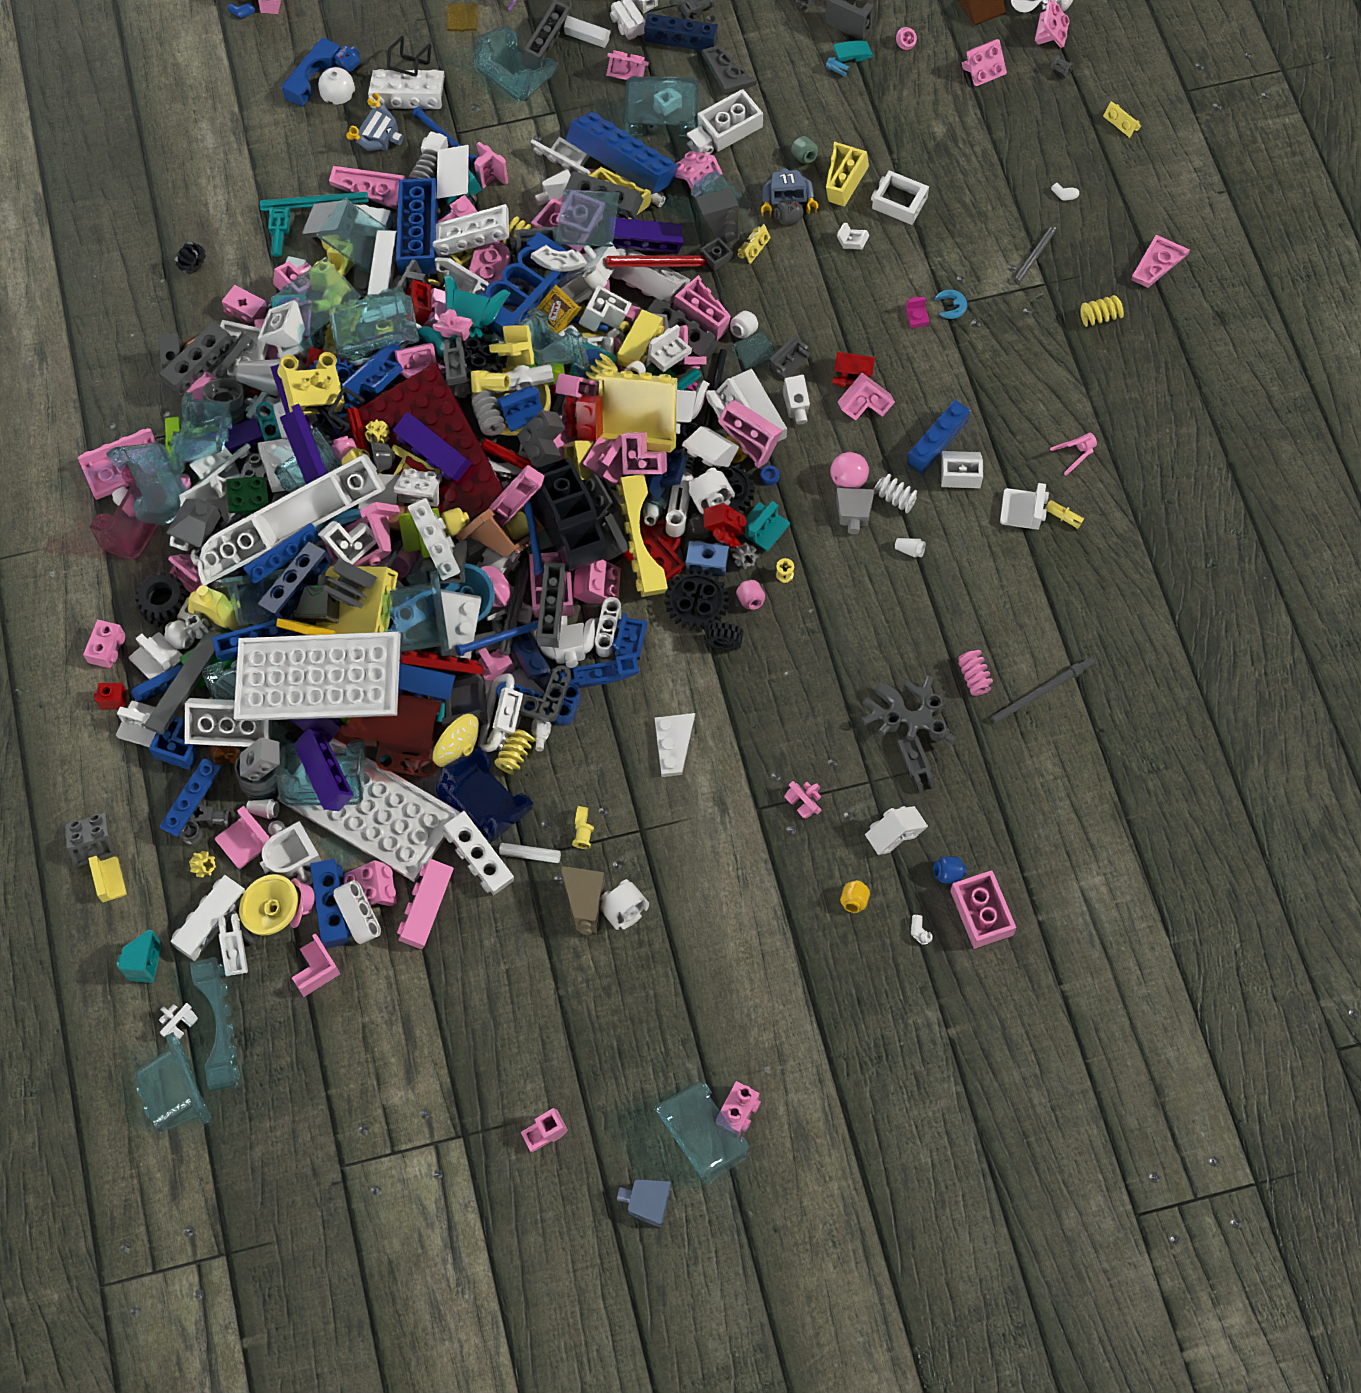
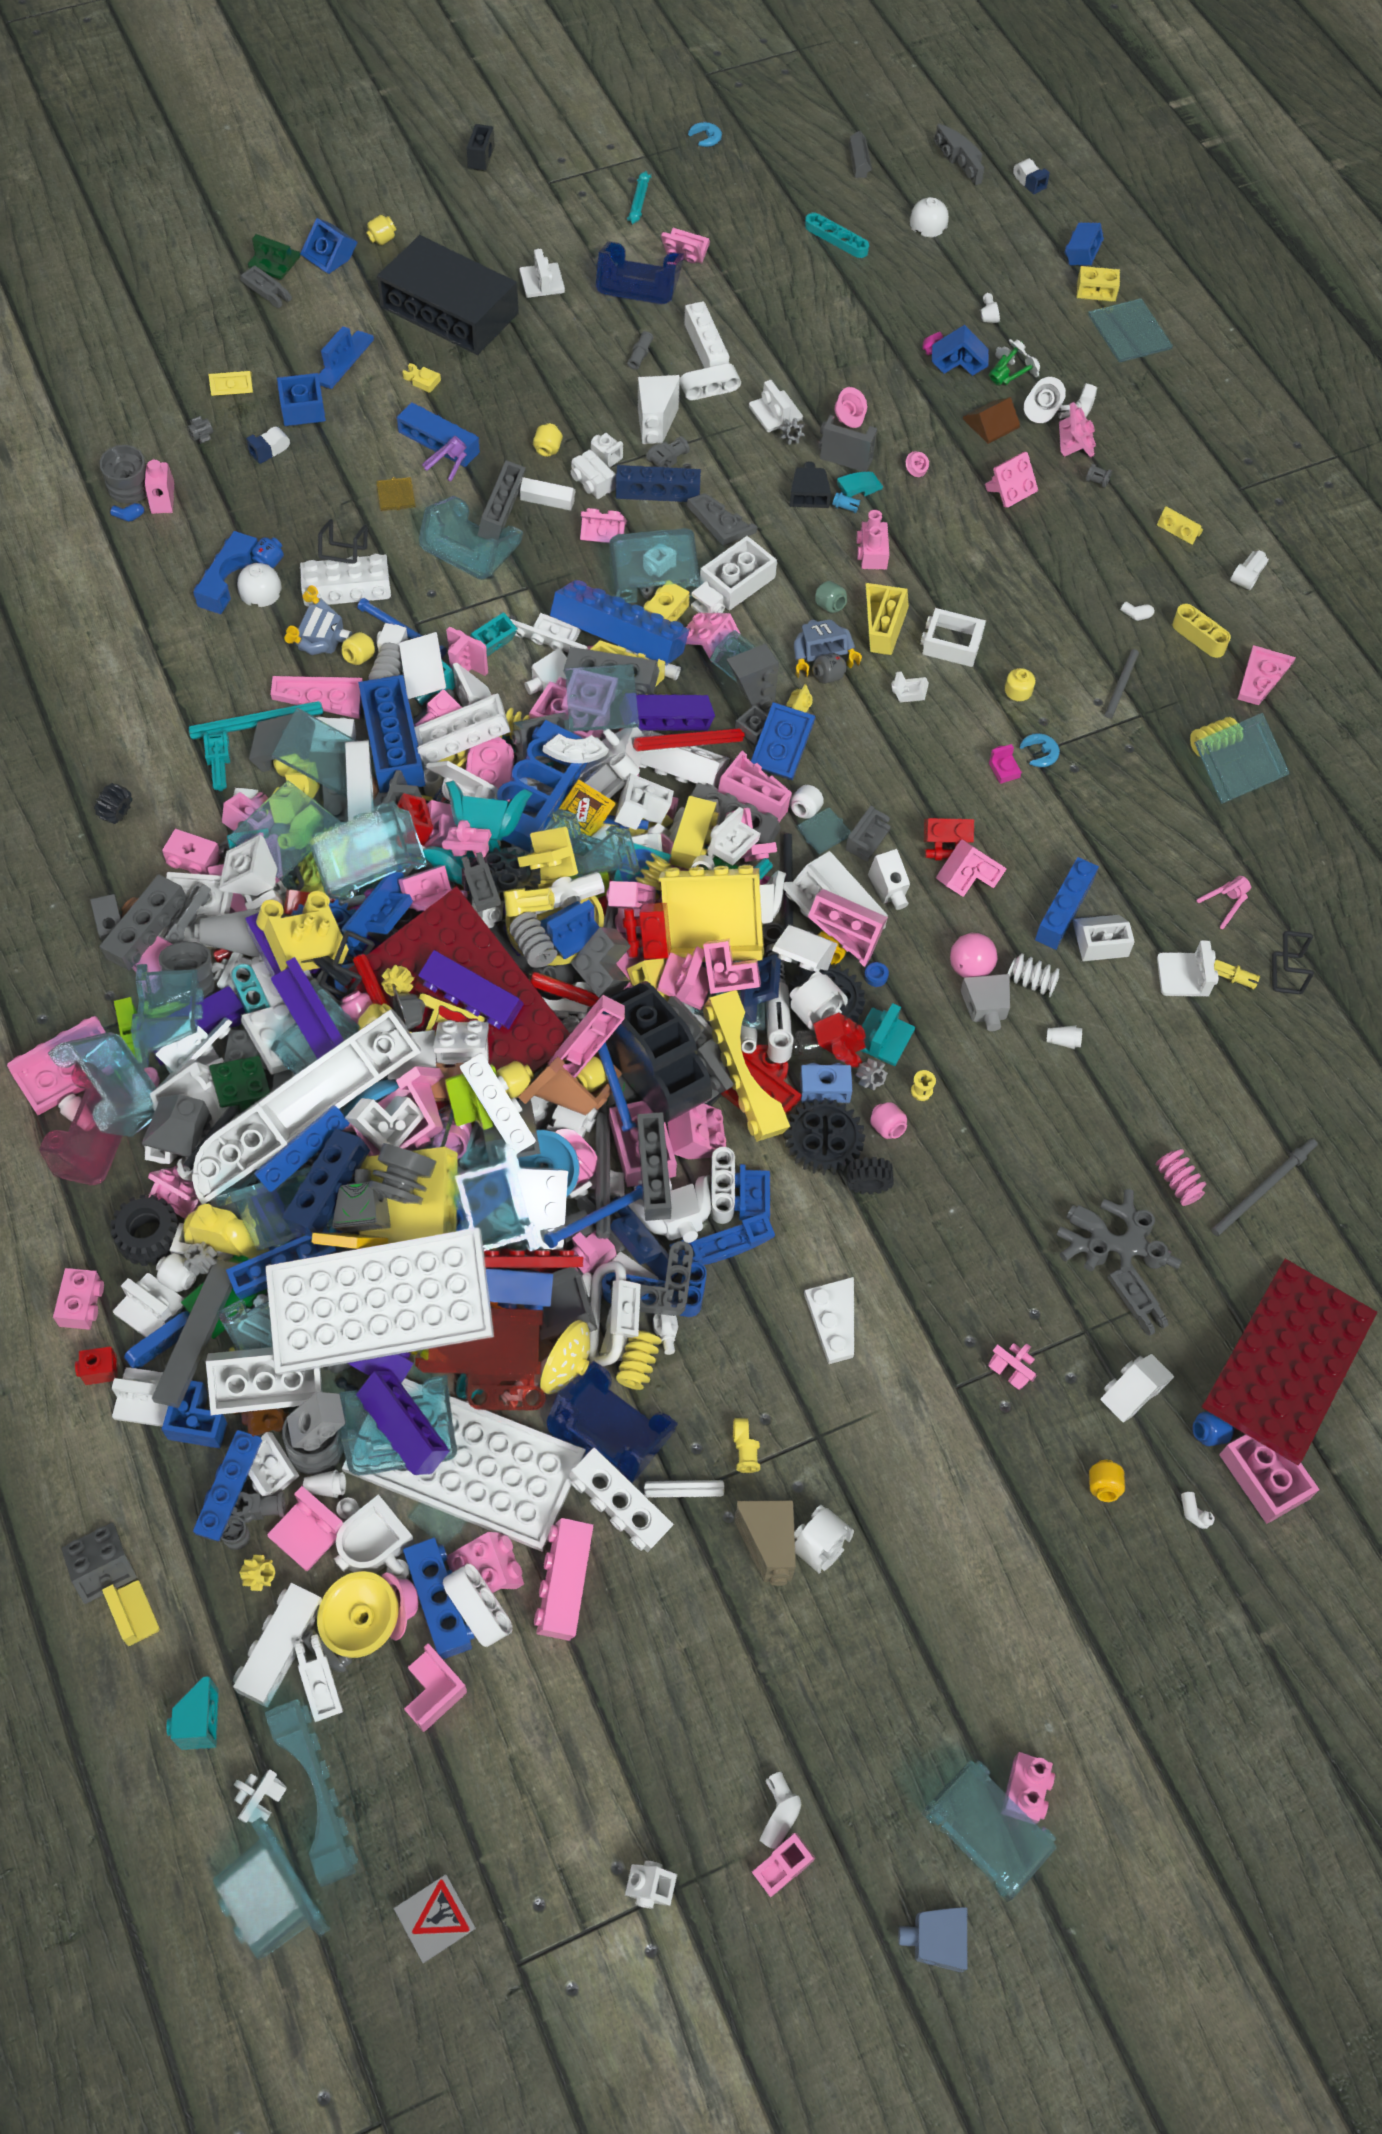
camera: 15 degrees left, 5 degrees down
none -> white bracket [248,1432,299,1496]
none -> light yellow head [342,632,375,665]
none -> light grey piece [394,1875,476,1963]
none -> white slope [453,663,495,707]
none -> teal brick [469,612,518,657]
none -> white brick [625,1861,677,1909]
none -> light yellow brick [643,581,690,622]
none -> blue plate [751,702,816,781]
none -> white arm [760,1772,801,1849]
none -> black torso [790,461,831,508]
none -> bright pink brick [856,510,889,569]
none -> light yellow head [1005,668,1035,701]
none -> light yellow beam [1173,604,1231,658]
none -> clear light blue piece [1194,713,1290,804]
none -> dark red plate [1202,1258,1378,1466]
none -> white piece [1231,550,1269,591]
none -> black piece [1272,931,1314,994]

